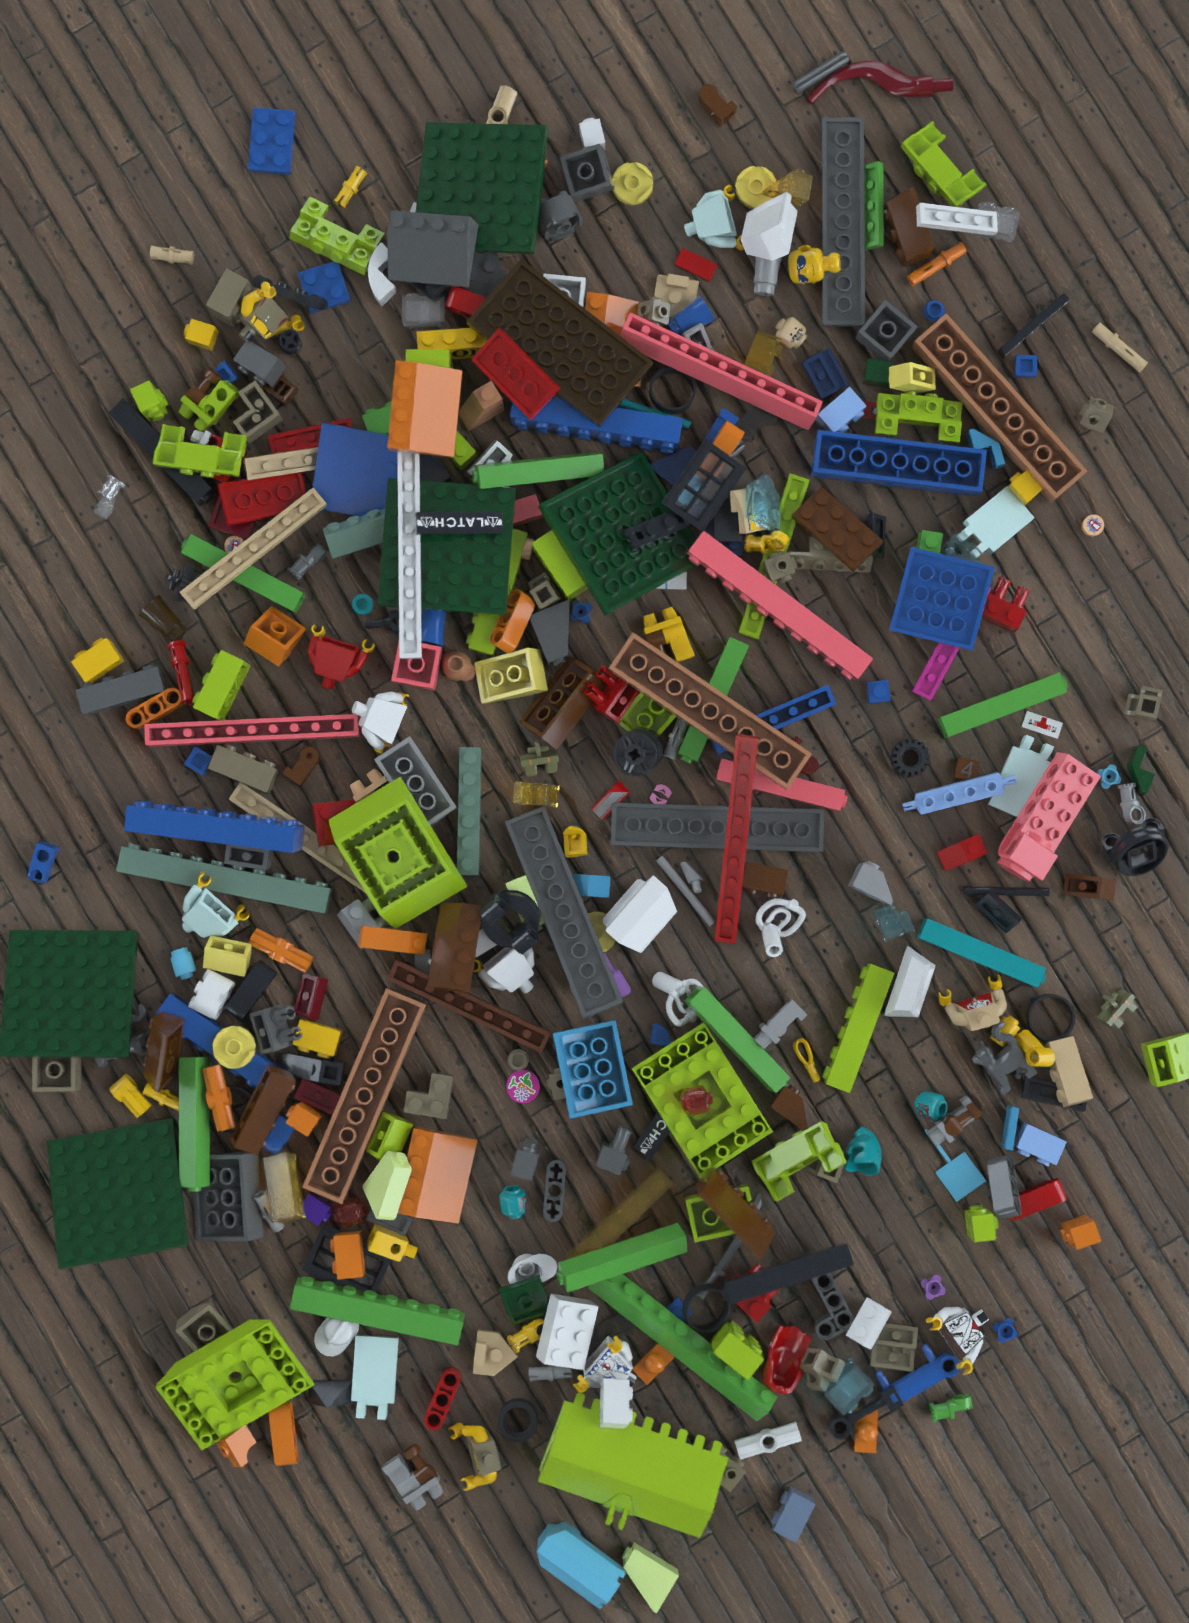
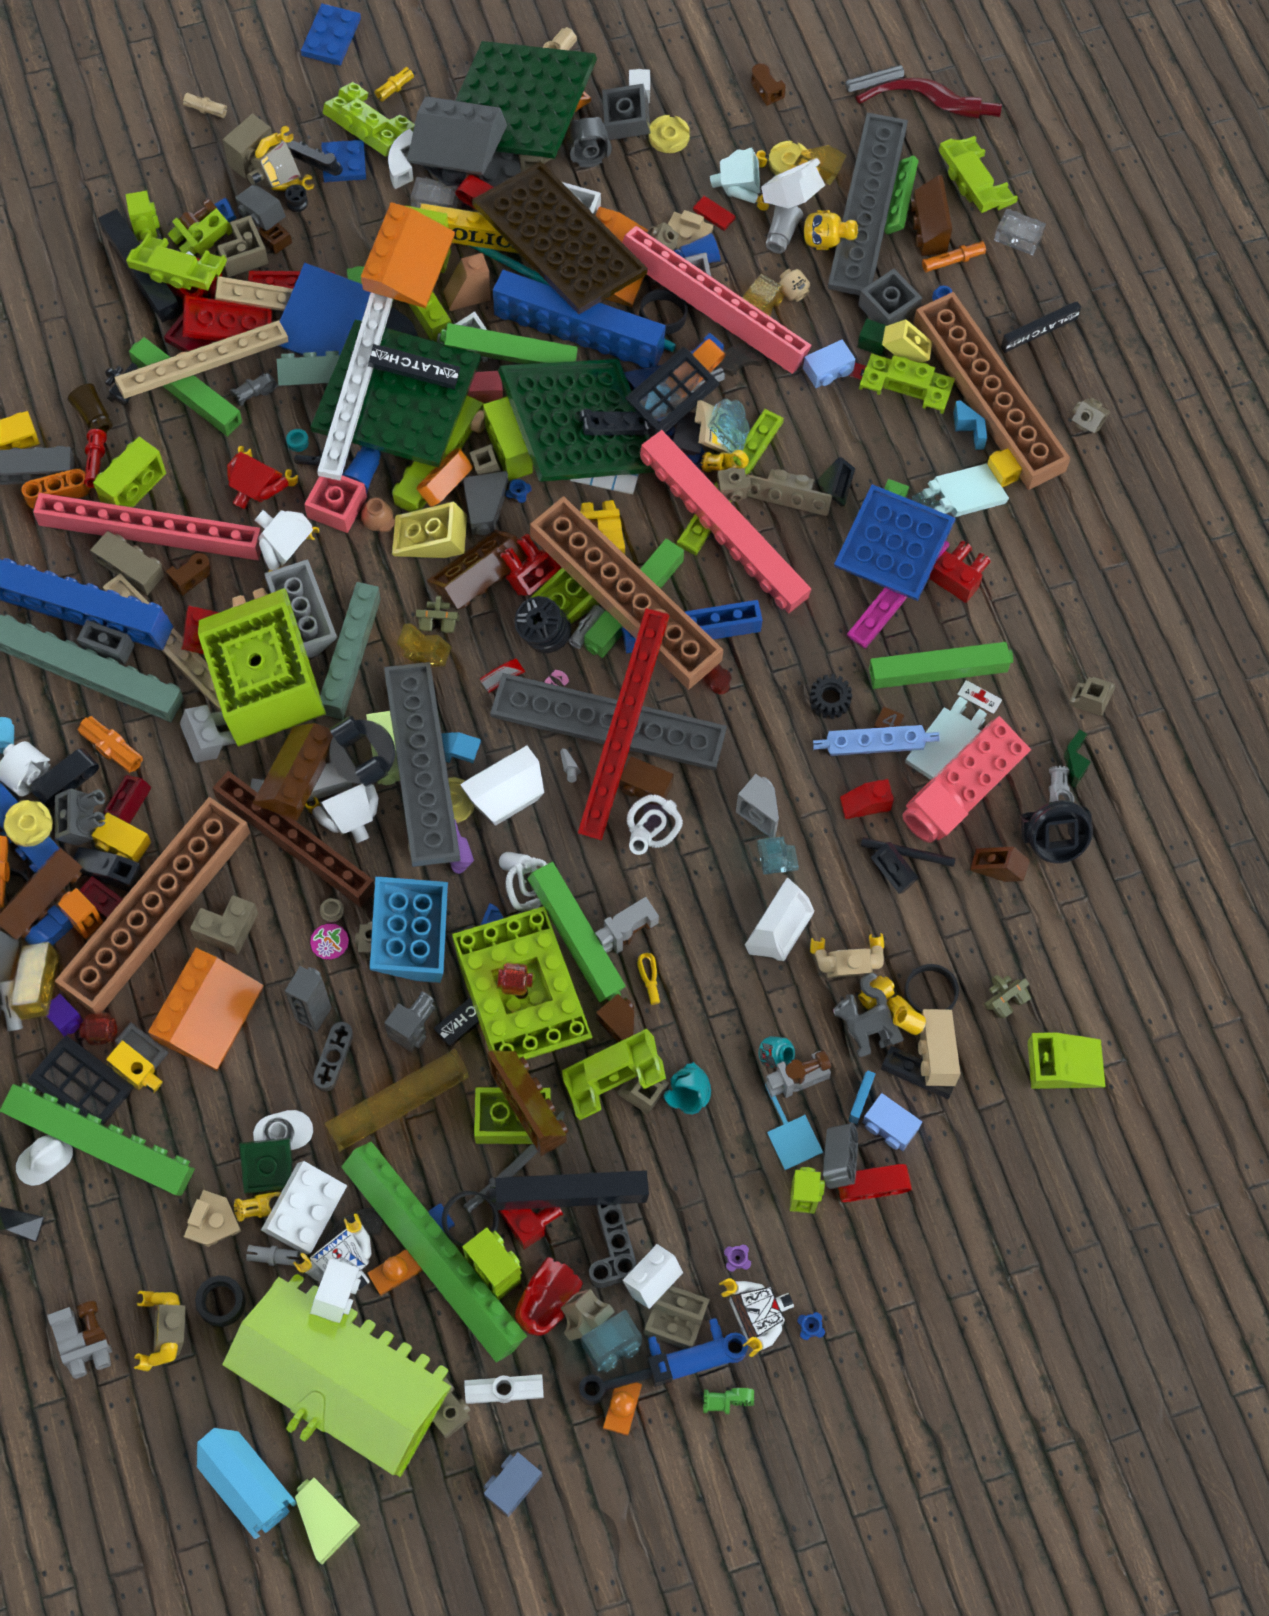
camera: 10 degrees right, 20 degrees down
clear connector [94,475,125,520] -> none
light aqua torso [182,871,249,938] -> none
yellow brick [184,318,219,351] -> none
blue plate [184,747,213,776] -> none
light yellow brick [203,935,252,977] -> none
orange slope [244,606,307,667] -> none
orange piece [330,1231,365,1280] -> none
light aqua tile [351,1334,399,1420] -> none
orange slope [358,926,427,955] -> none
yellowish green slope [362,1151,412,1220] -> none
lime brick [366,1112,413,1159] -> none
red beam [424,1366,461,1431] -> none
red tile [471,328,561,420] -> none
teal head [499,1185,528,1219] -> none
bright green brick [556,1223,687,1292] -> none
yellow plate [563,826,587,858] -> none
light grey bar [656,856,716,927] -> none
coral brick [716,759,848,811] -> none
reddish brown plate [792,487,883,572] -> none
dark blue plate [802,348,849,401] -> none
blue brick [811,430,987,497] -> none
lime brick [822,963,894,1093] -> none
blue plate [866,680,891,704] -> none
white plate [916,203,998,235] -> none
teal brick [916,918,1047,988] -> none
blue plate [1014,355,1037,378] -> none
orange brick [1060,1215,1102,1250] -> none
light nougat tile [1082,514,1104,537] -> none
tan pin [1092,322,1148,373] -> none
medium azure plate [1097,765,1121,789] -> none

